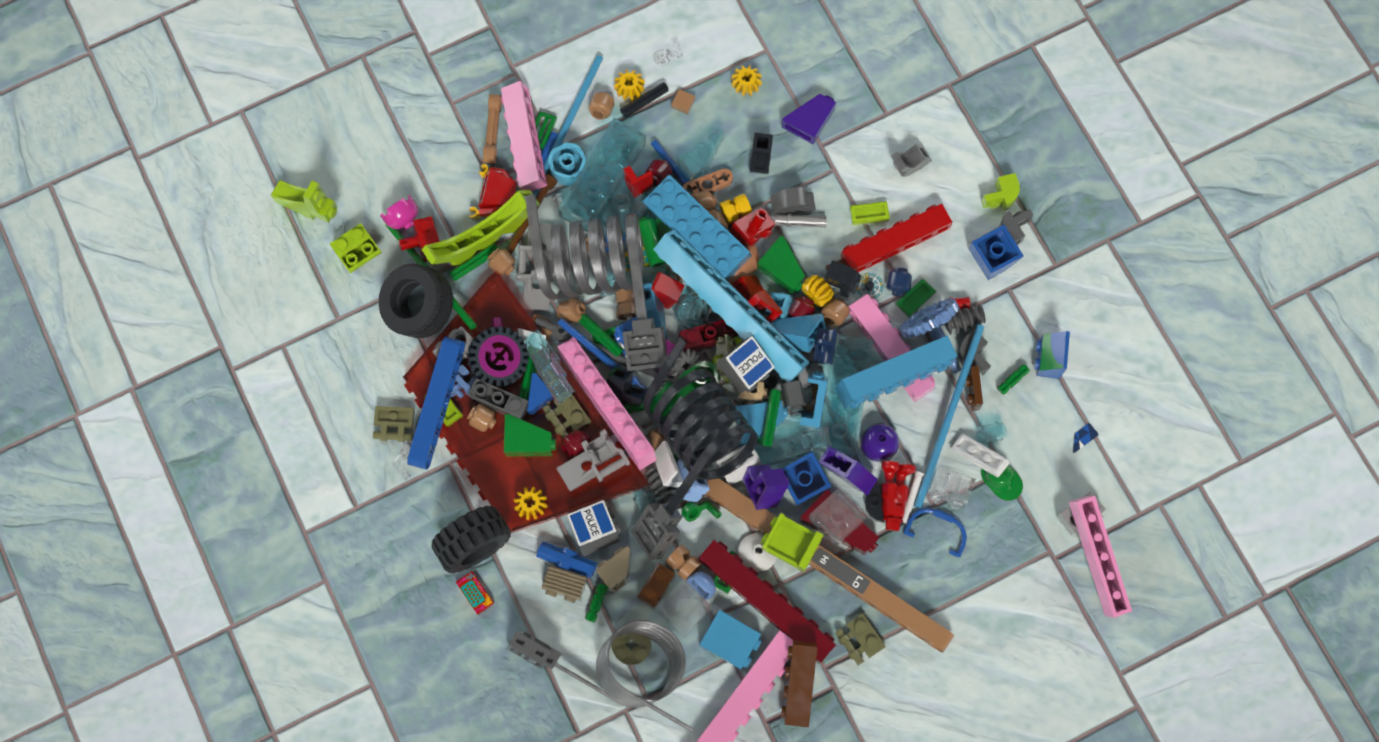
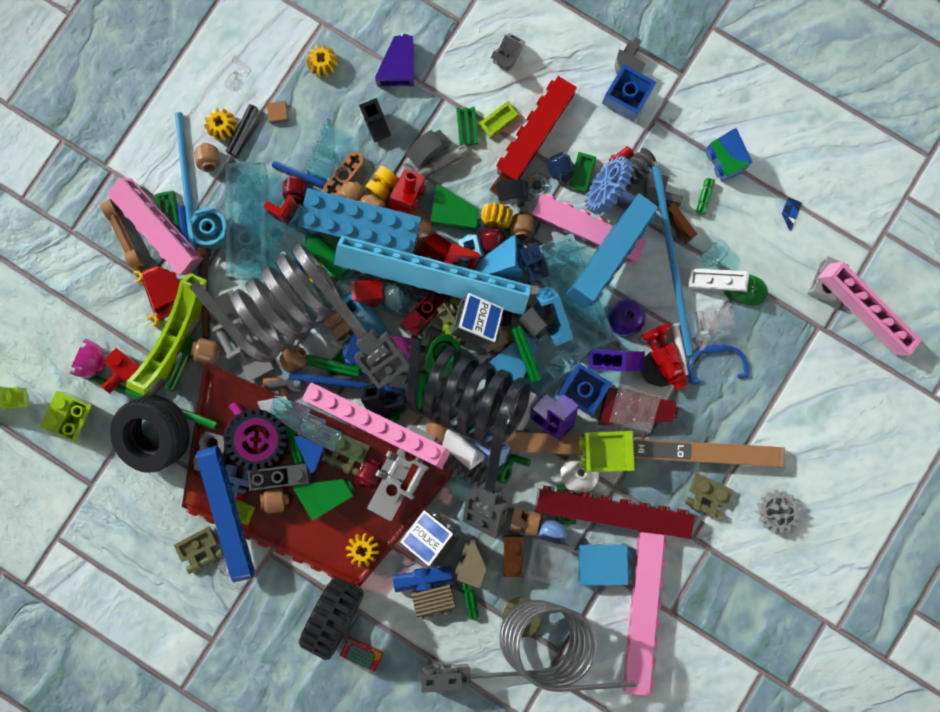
camera: 30 degrees left, 10 degrees up
reddish brown brick [781,640,817,728] -> none
lime brick [981,173,1020,211] -> none
none -> green tile [456,107,478,146]
none -> light grey gear [756,490,801,533]

